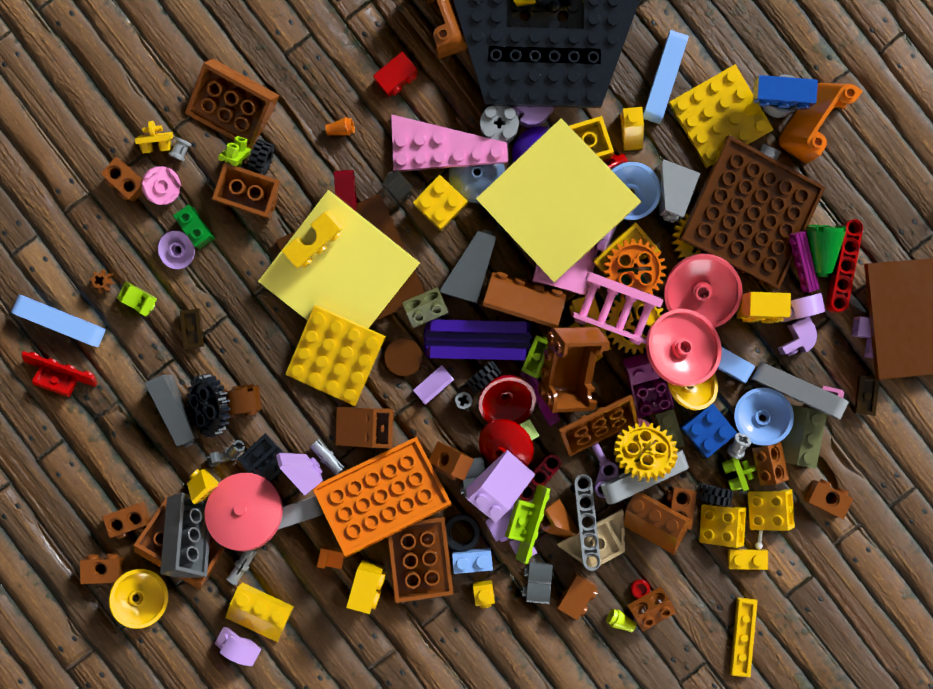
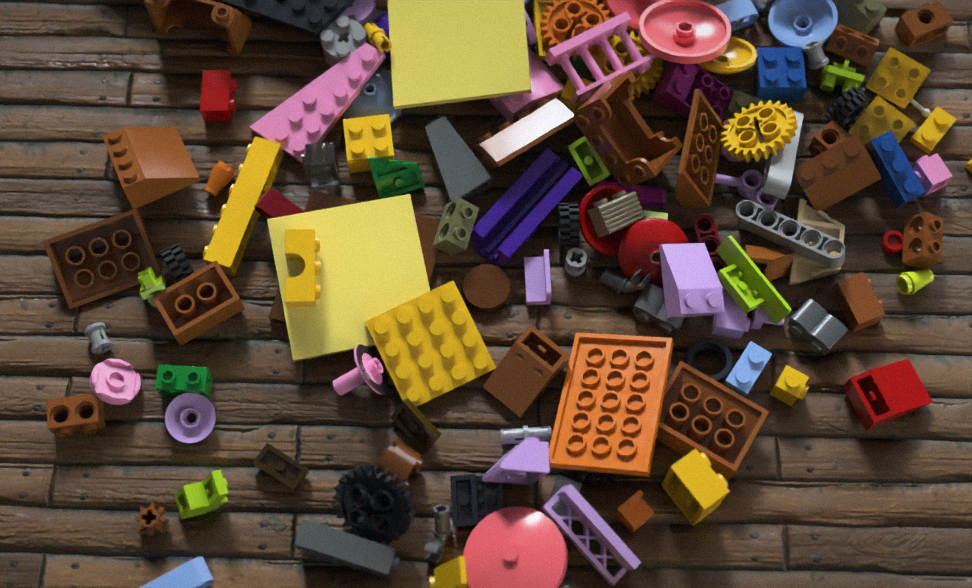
camera: 50 degrees left, 20 degrees down
yellow hips [135,121,174,154] -> none
dark orange brick [429,441,474,480] -> none
none -> dark orange slope [102,127,201,209]
none -> yellow brick [203,137,284,276]
none -> bright pink piece [333,344,388,396]
none -> yellow pin [364,22,392,53]
none -> green wing [367,156,425,199]
none -> dark brown plate [390,399,441,453]
none -> lavender fence [542,484,641,586]
none -> dark tan brick [587,190,645,238]
none -> dark grey piece [600,269,651,295]
none -> red slope [842,359,933,431]
none -> blue brick [864,130,926,208]
none -> bright pink brick [913,154,952,195]

